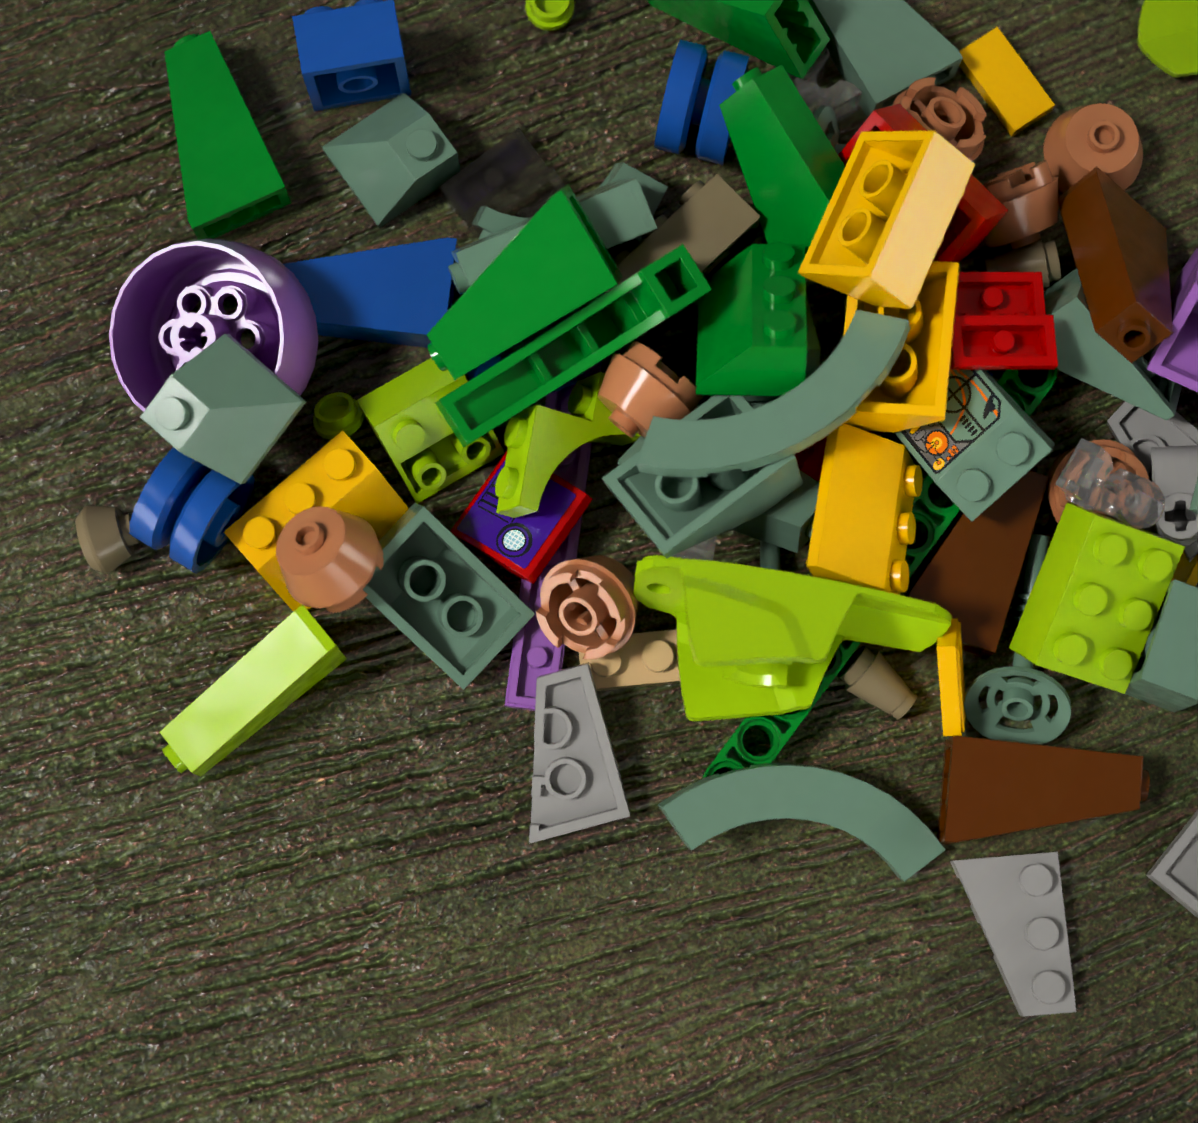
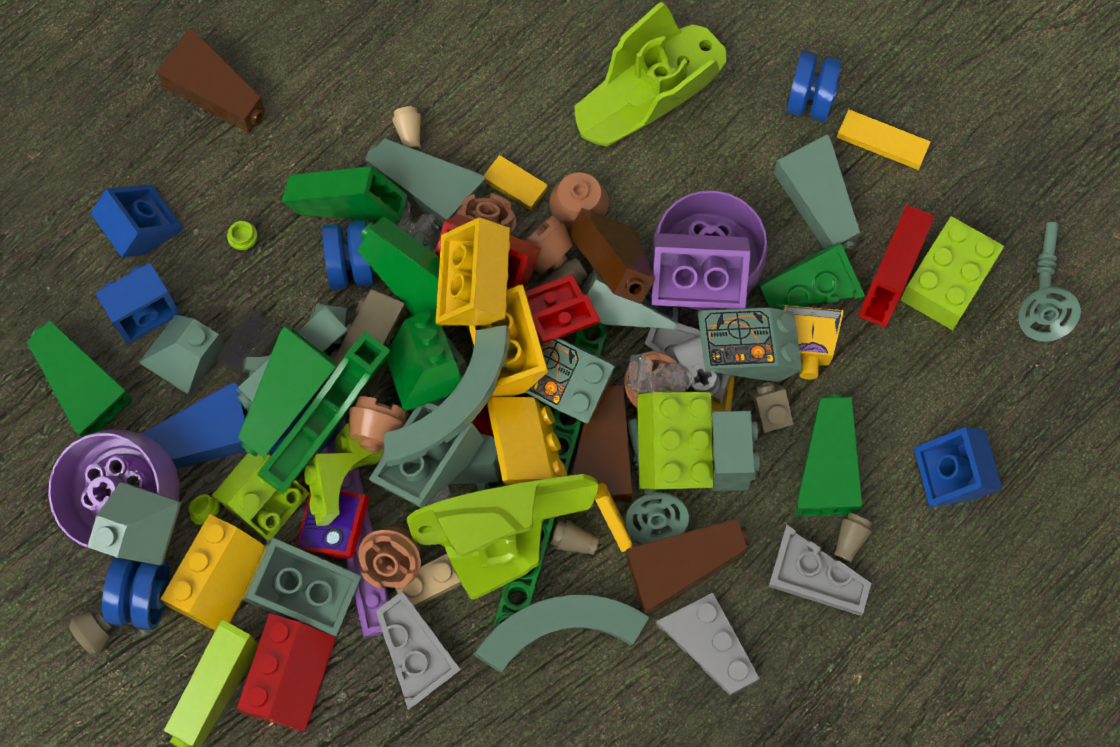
camera: 20 degrees left, 10 degrees down
nougat cone [276,506,384,613] -> none
none -> red slope [237,613,336,733]

